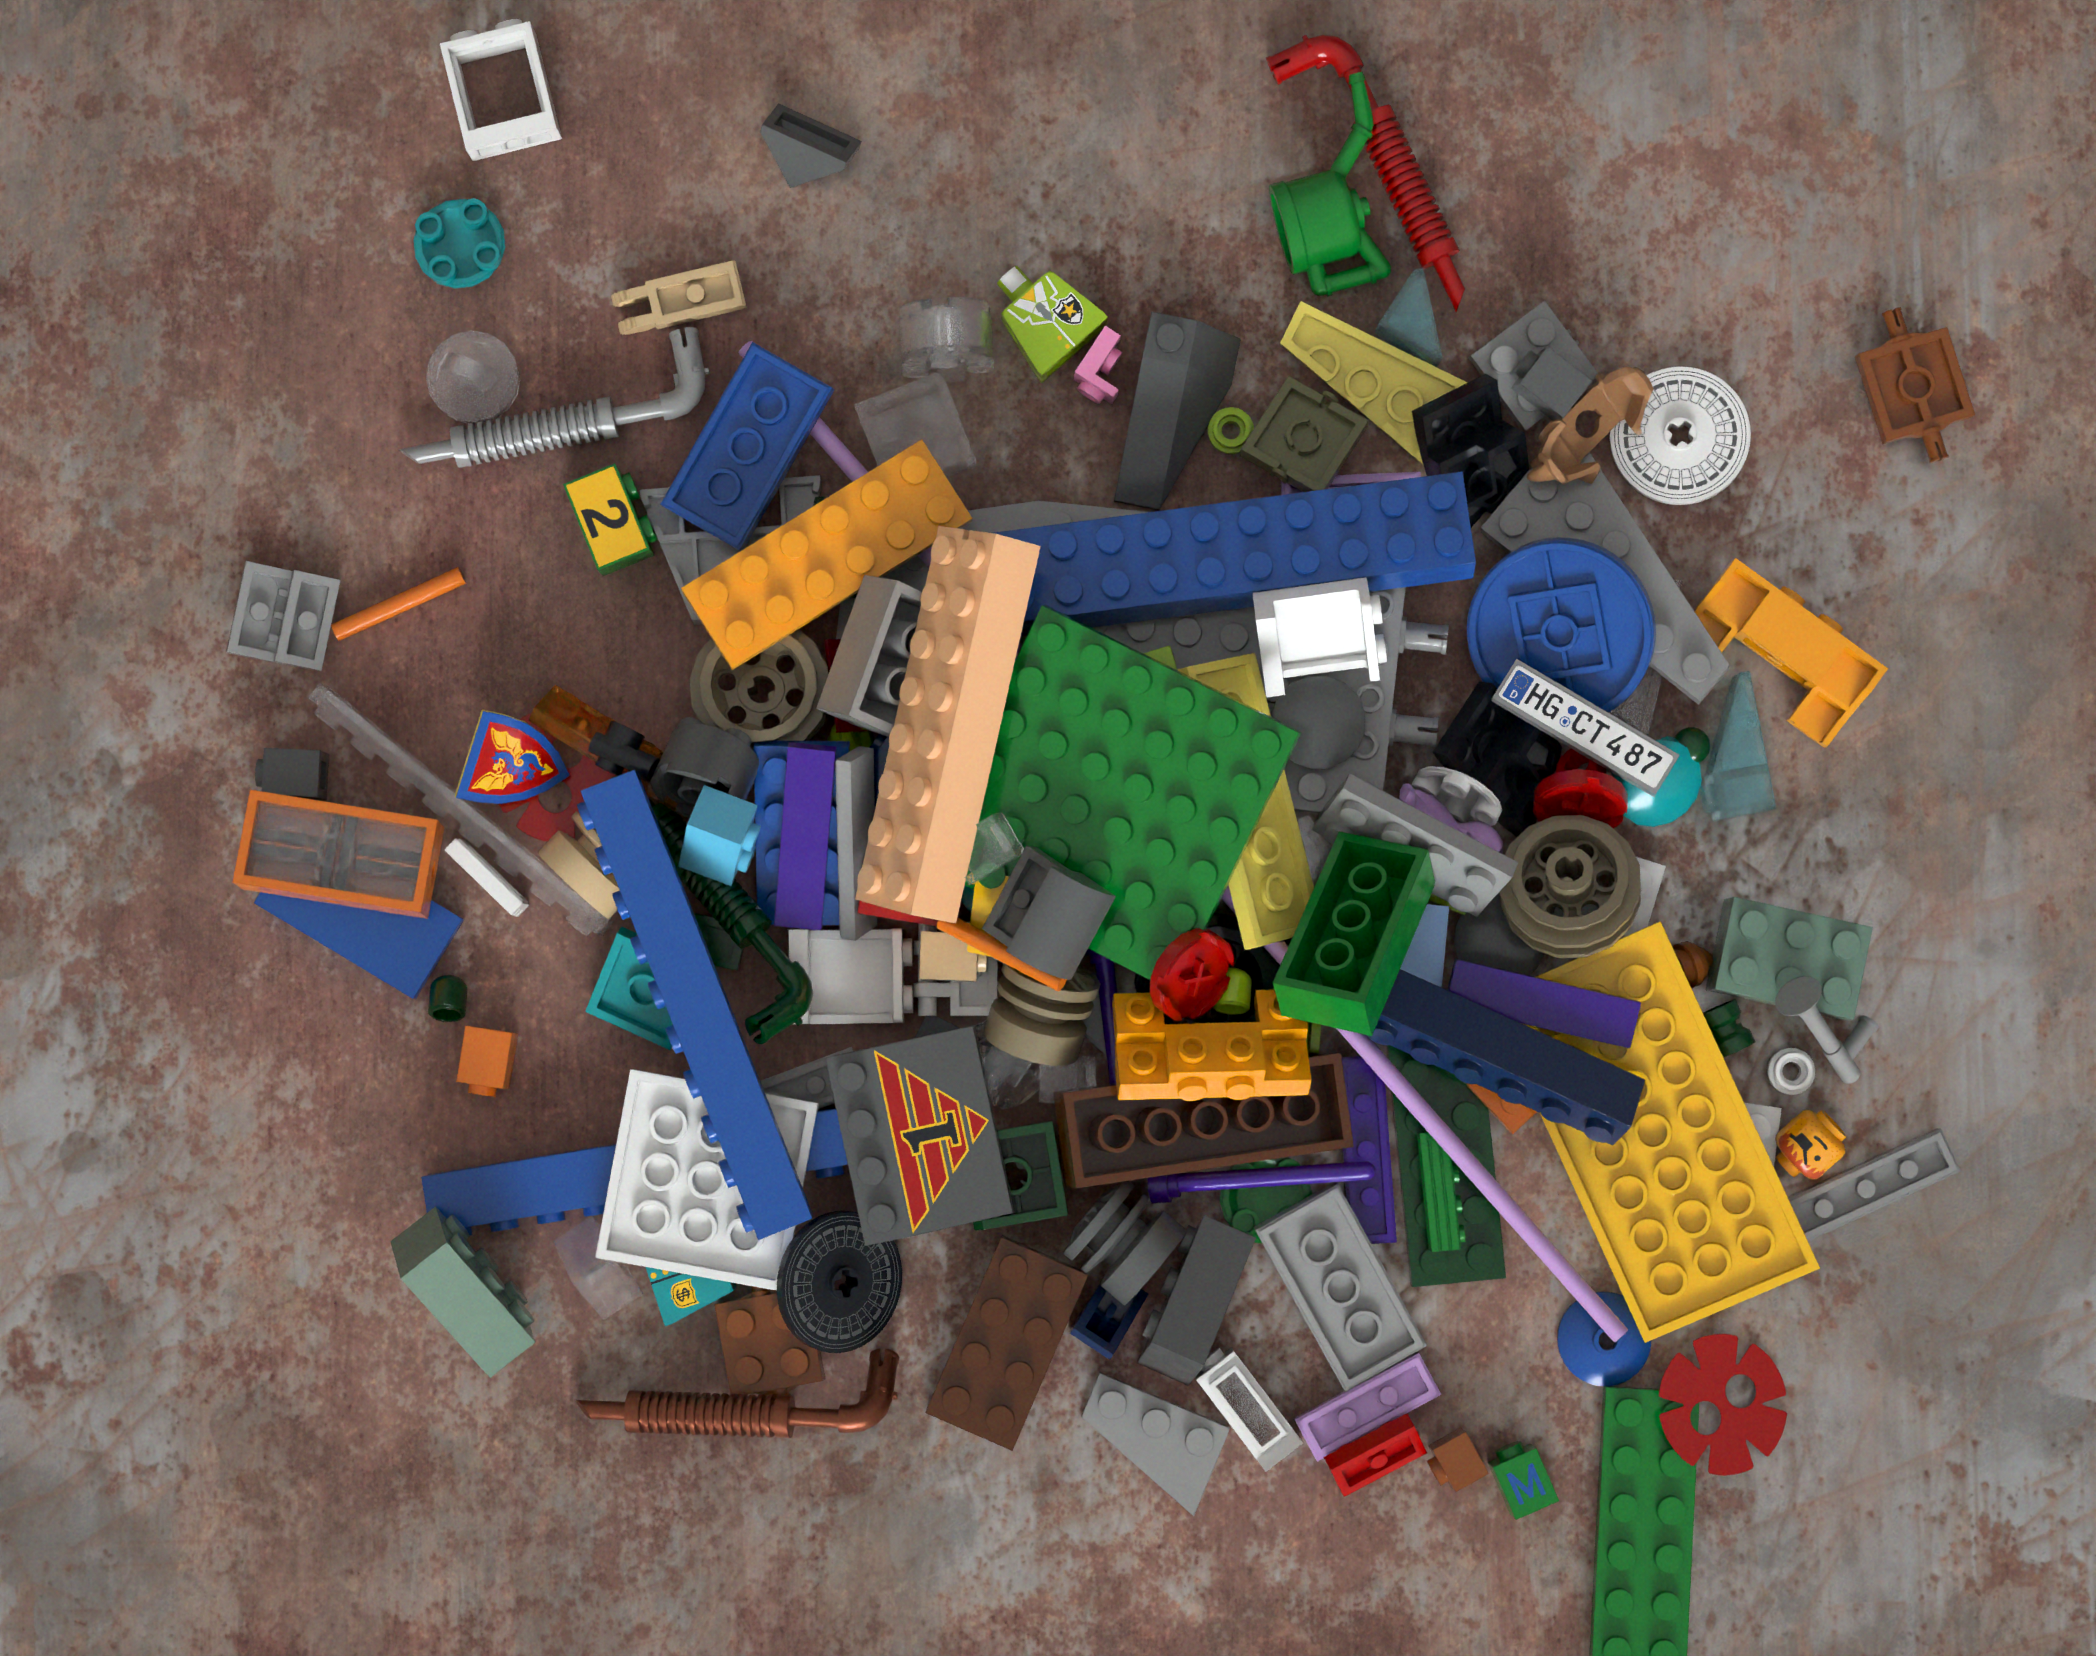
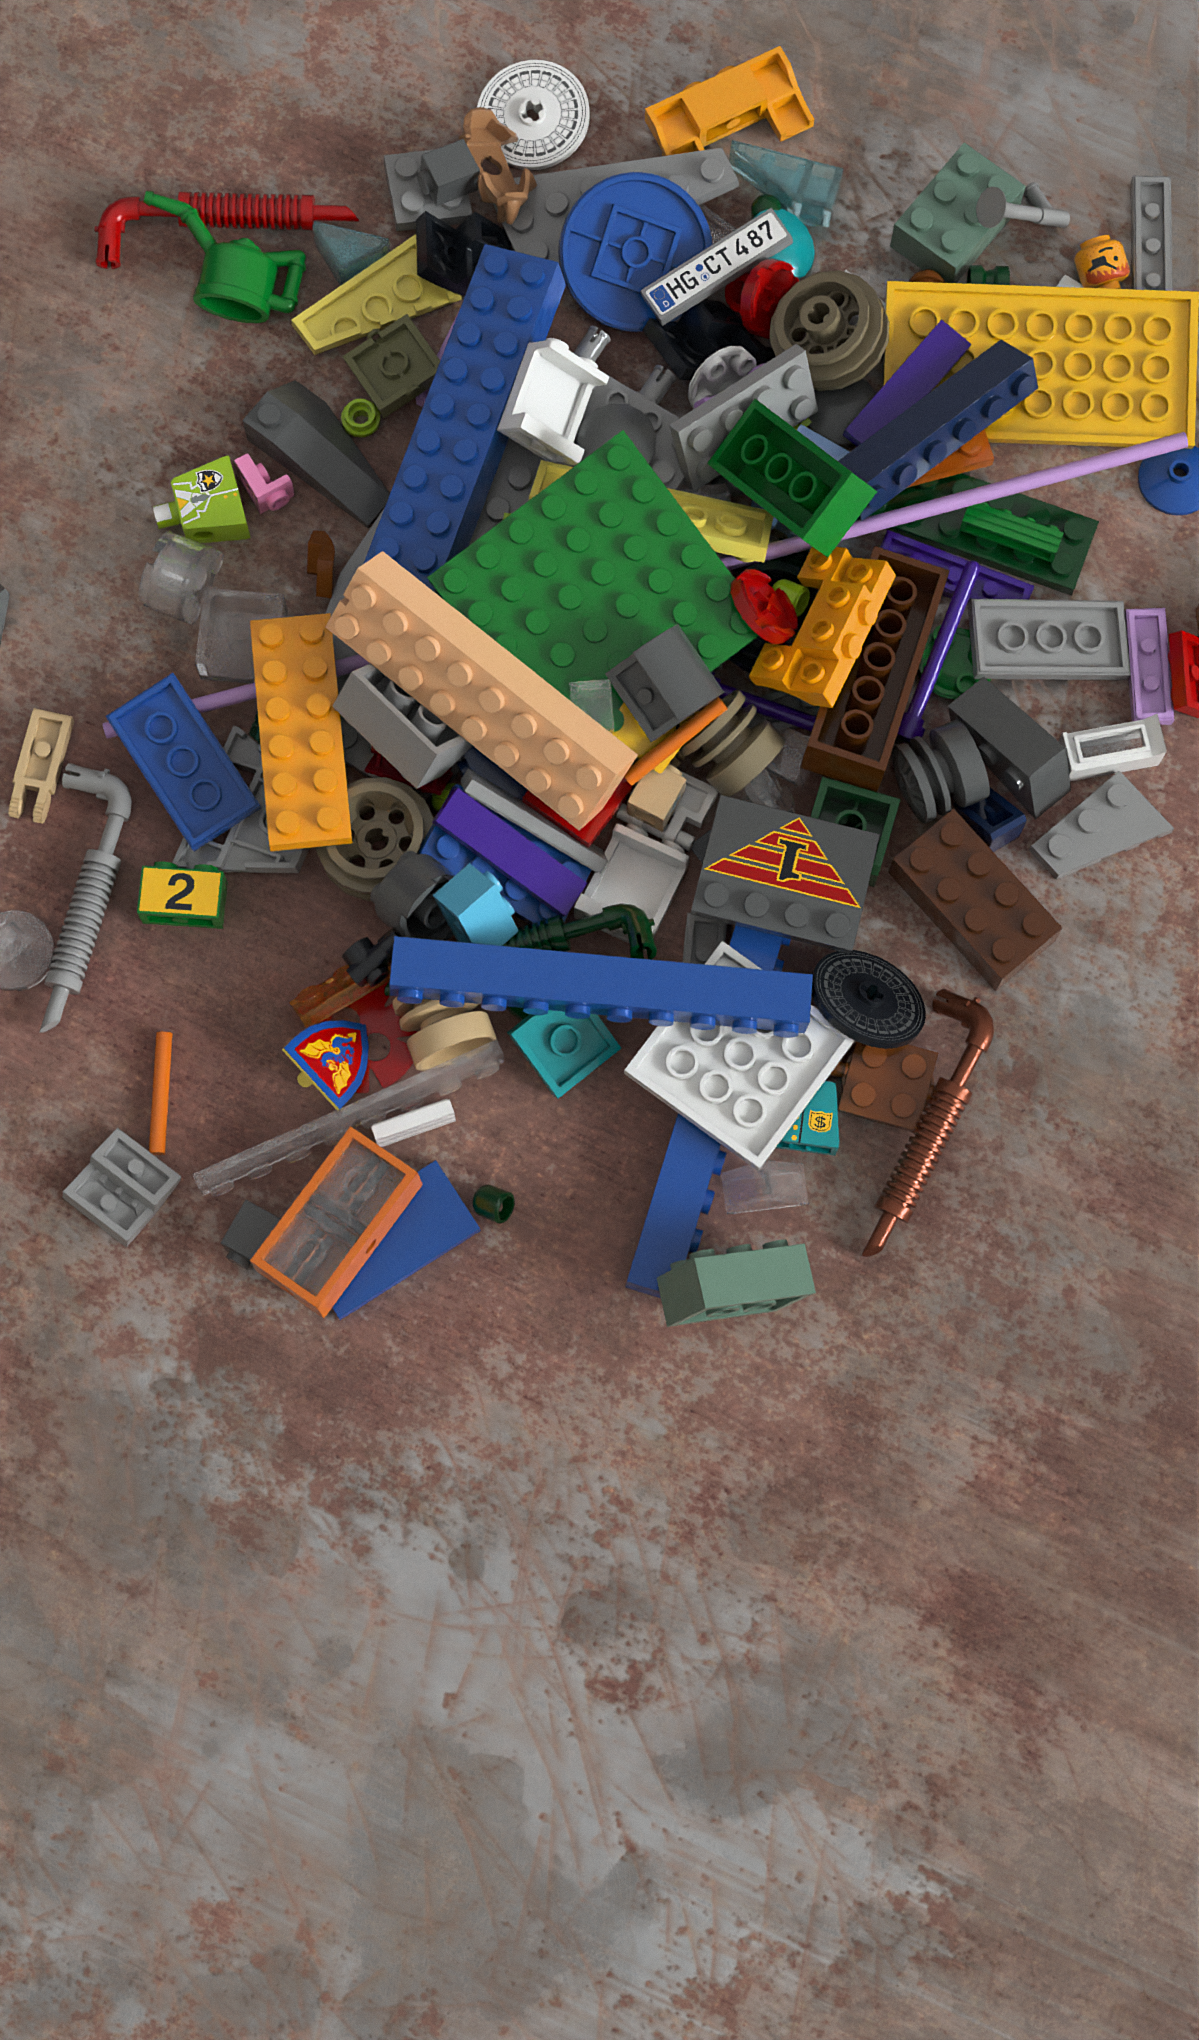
camera: 65 degrees left, 10 degrees down
orange brick [456,1026,519,1097] -> none
white plate [1767,1048,1815,1095] -> none
none -> dark orange slope [307,530,335,598]

